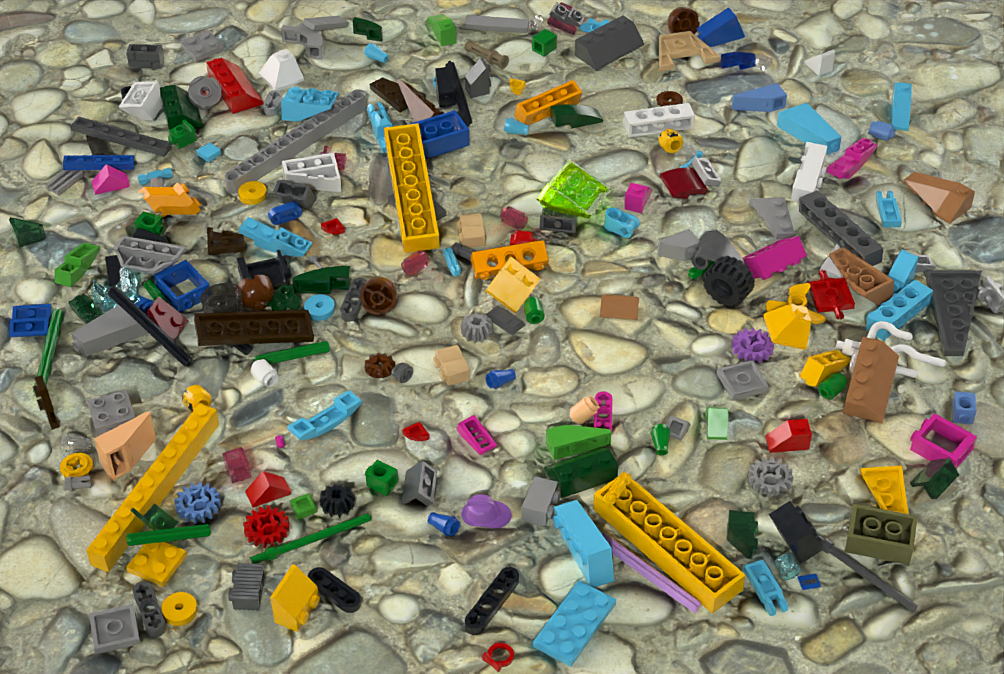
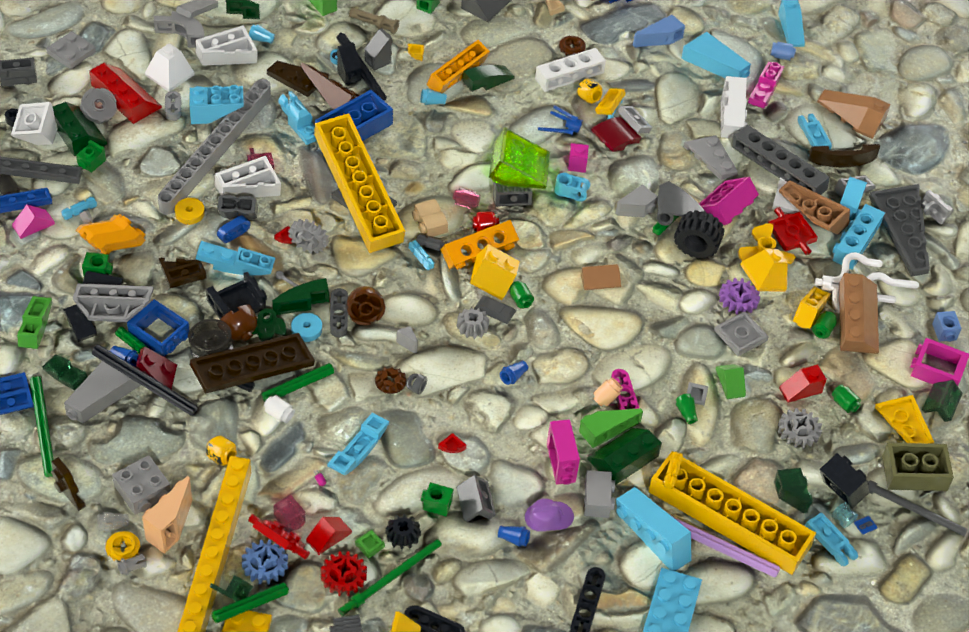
camera: 20 degrees left, 5 degrees up
clear light blue tile [90,266,140,312] -> none
medium azure tile [197,142,221,162] -> none
clear pink brick [401,250,429,275] -> none
tan brick [433,345,470,386] -> none
dark pink slope [456,415,497,456] -> none
none -> white wedge [196,25,257,66]
none -> red plate [248,514,310,560]
none -> light grey gear [288,219,329,254]
none -> light grey slope [396,326,418,353]
none -> blue plant [538,106,583,135]
none -> dark pink window [547,419,580,485]
none -> yellow tile [595,88,626,115]
none -> dark brown slope [808,144,880,168]
none -> green brick [832,384,861,413]

